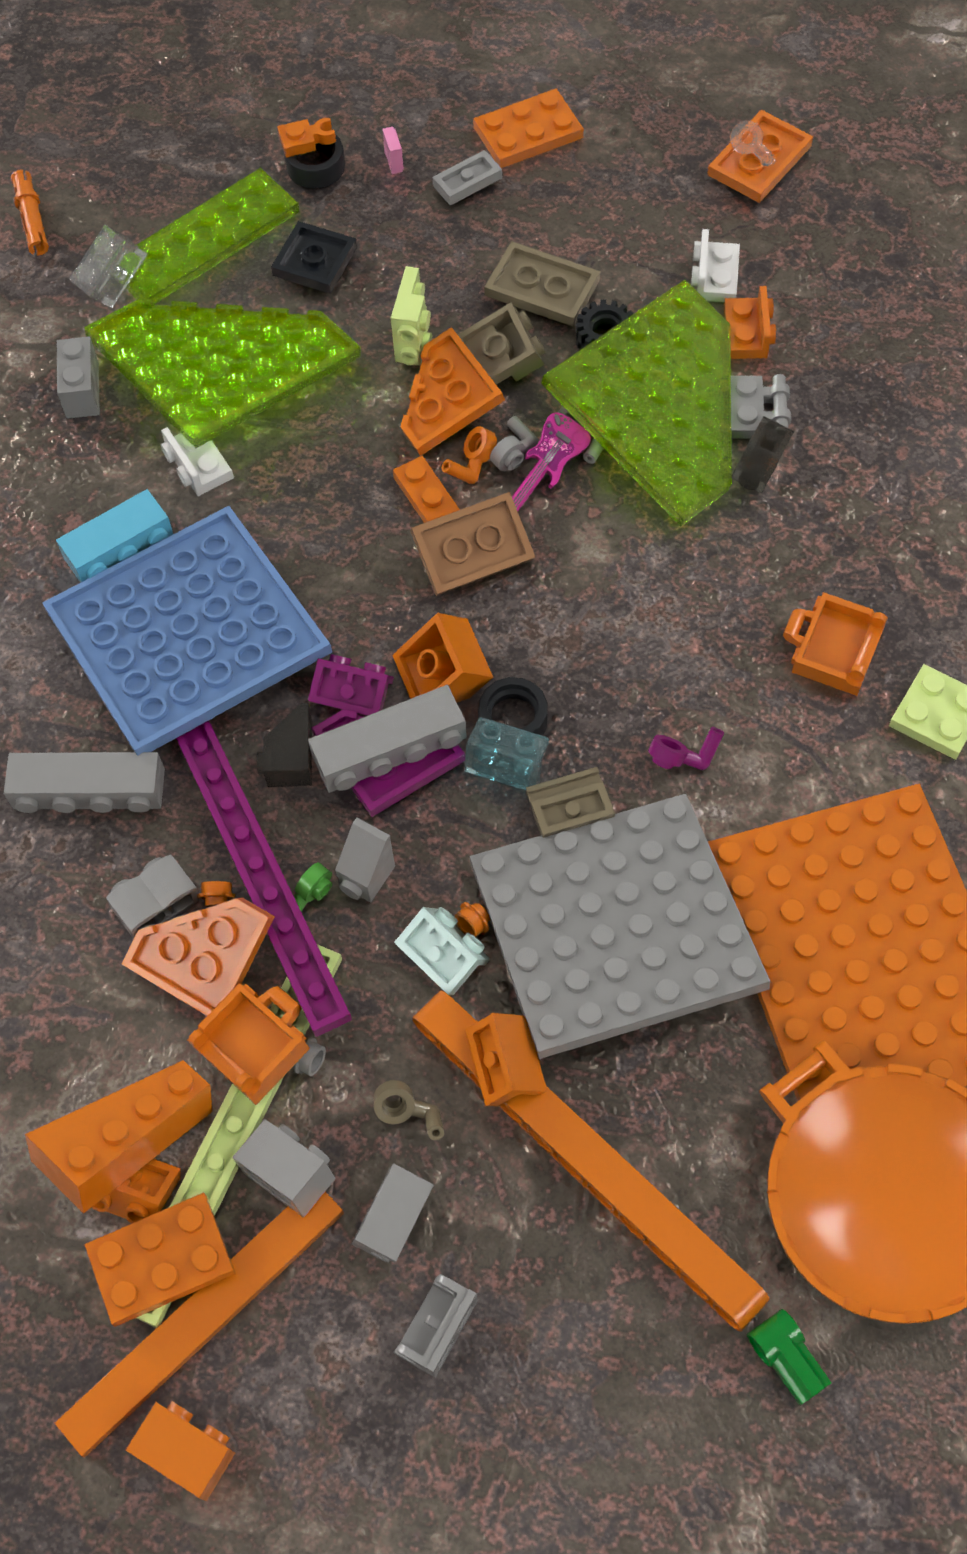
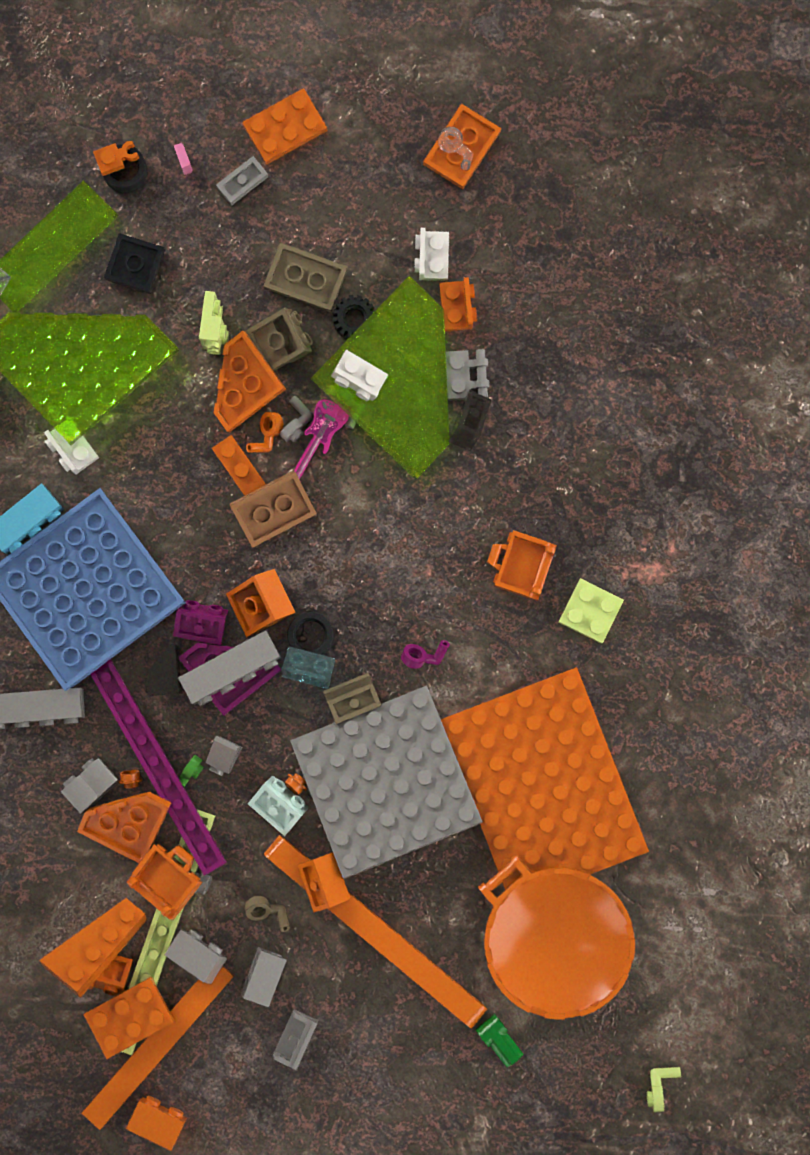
camera: 10 degrees left, 20 degrees up
none -> white bracket [331,350,388,401]

